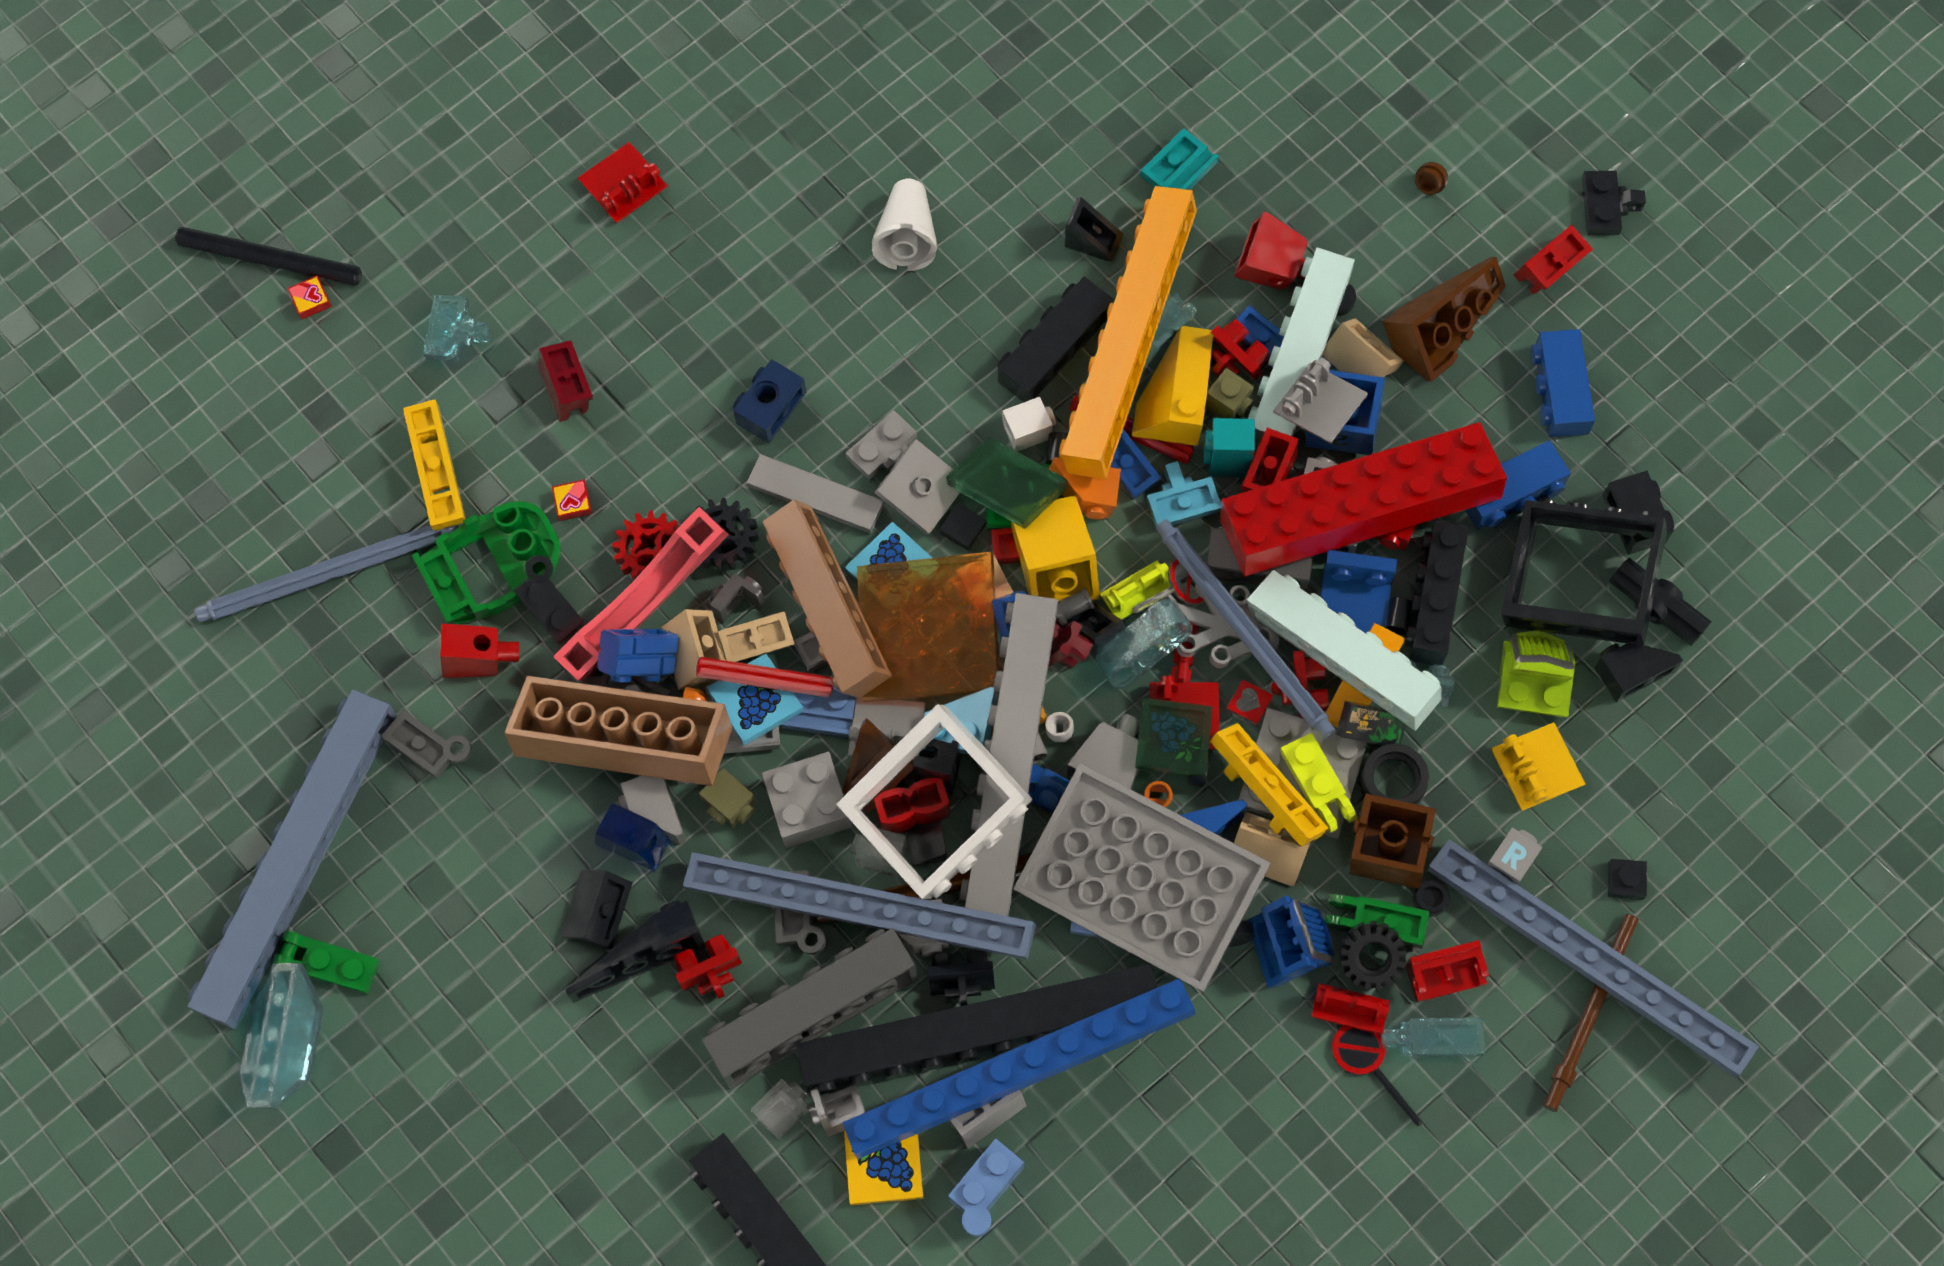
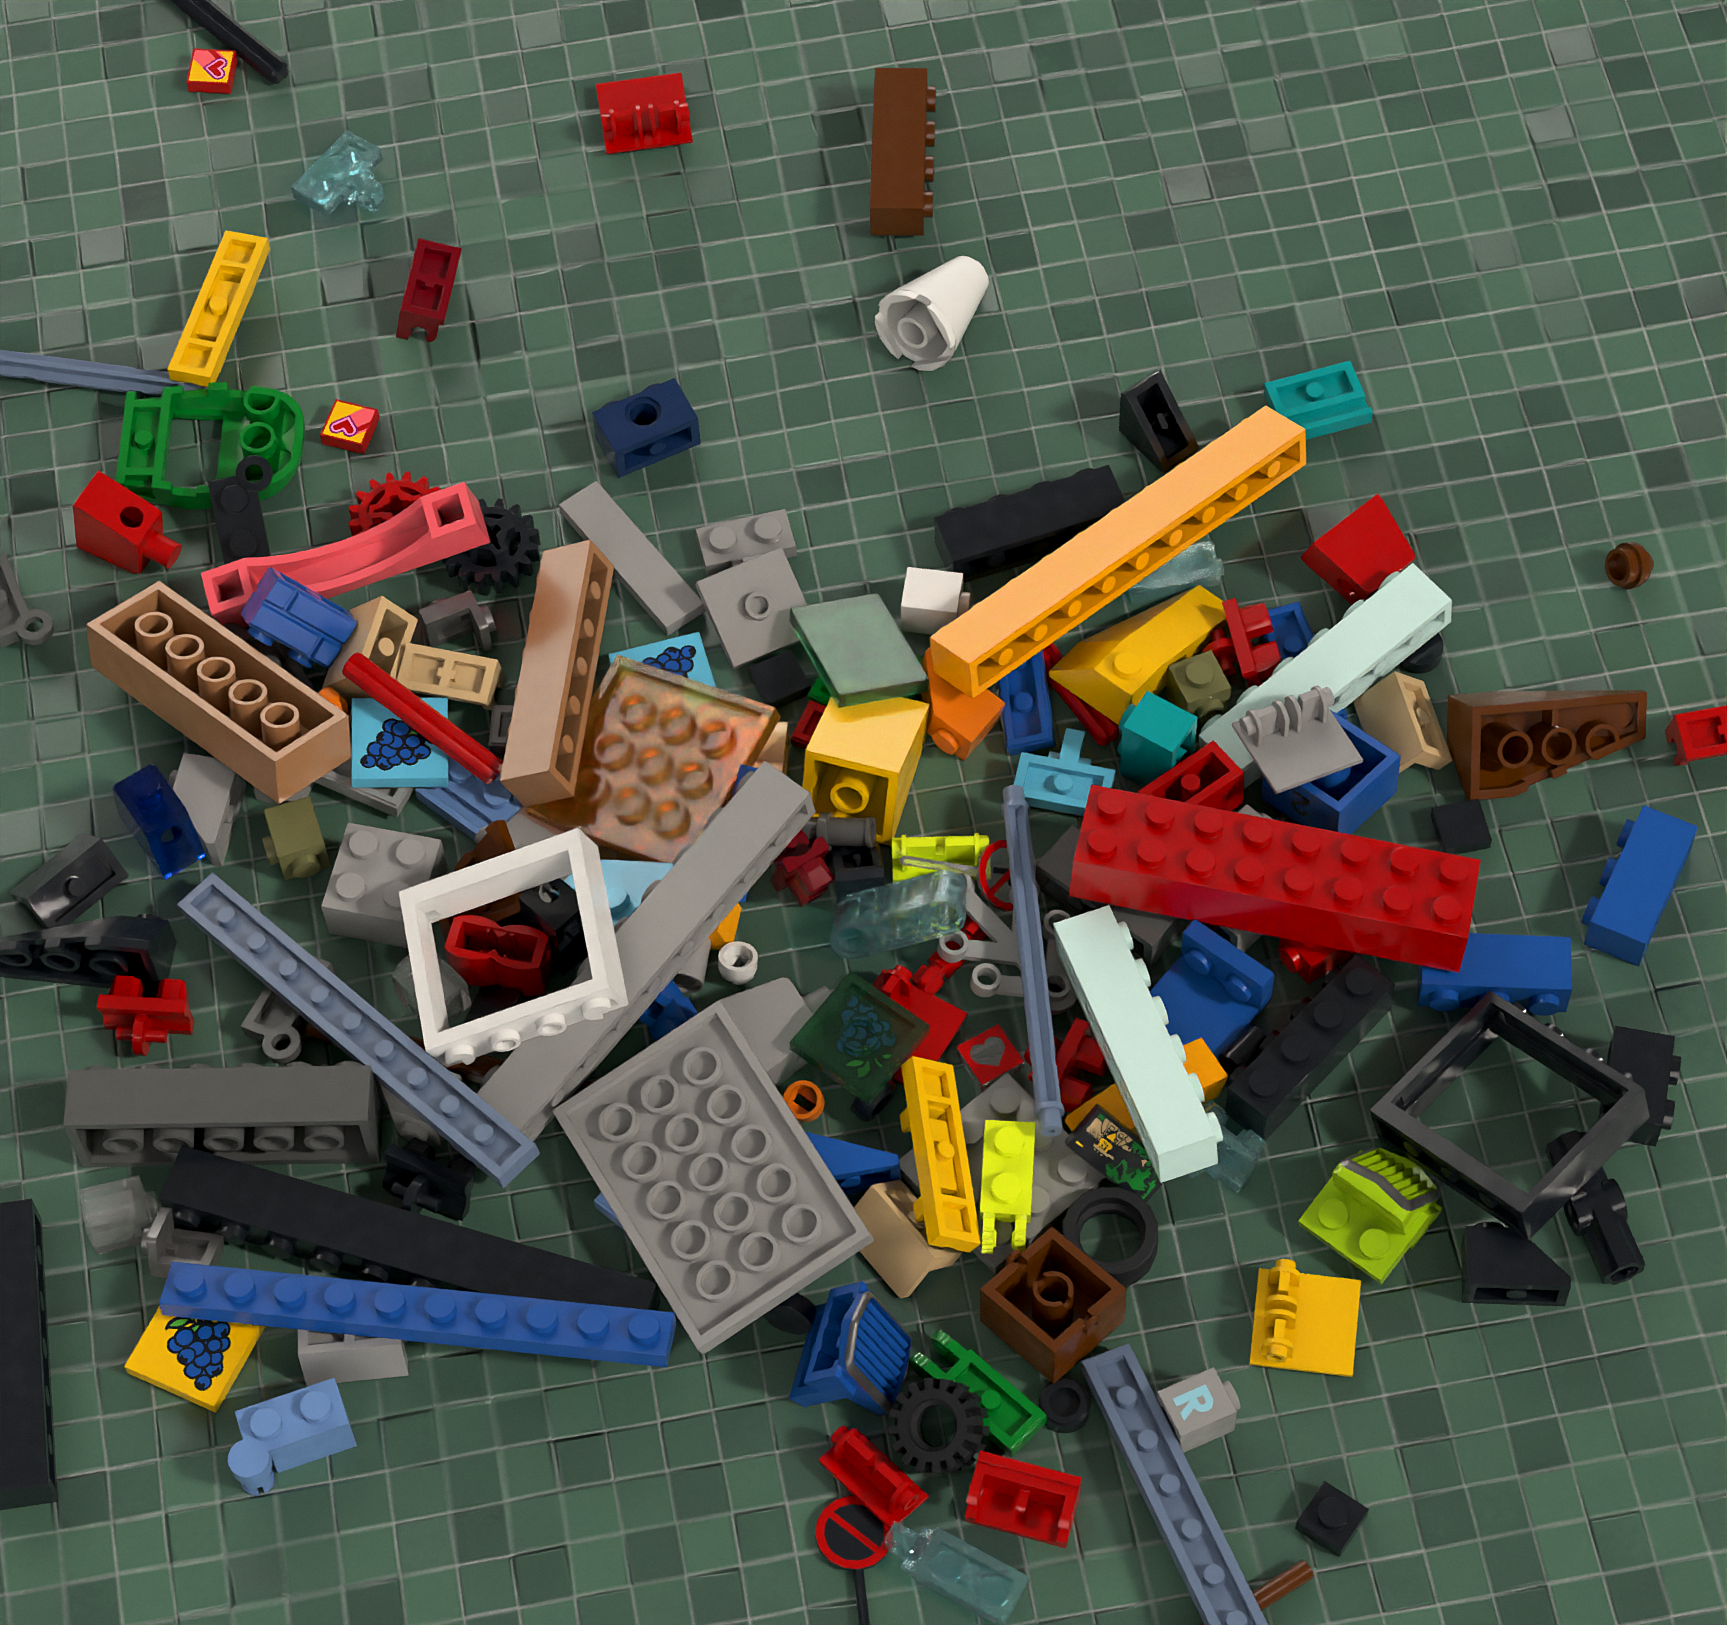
camera: 30 degrees right, 10 degrees down
none -> reddish brown brick [870,68,936,236]
none -> black tile [1431,799,1492,855]

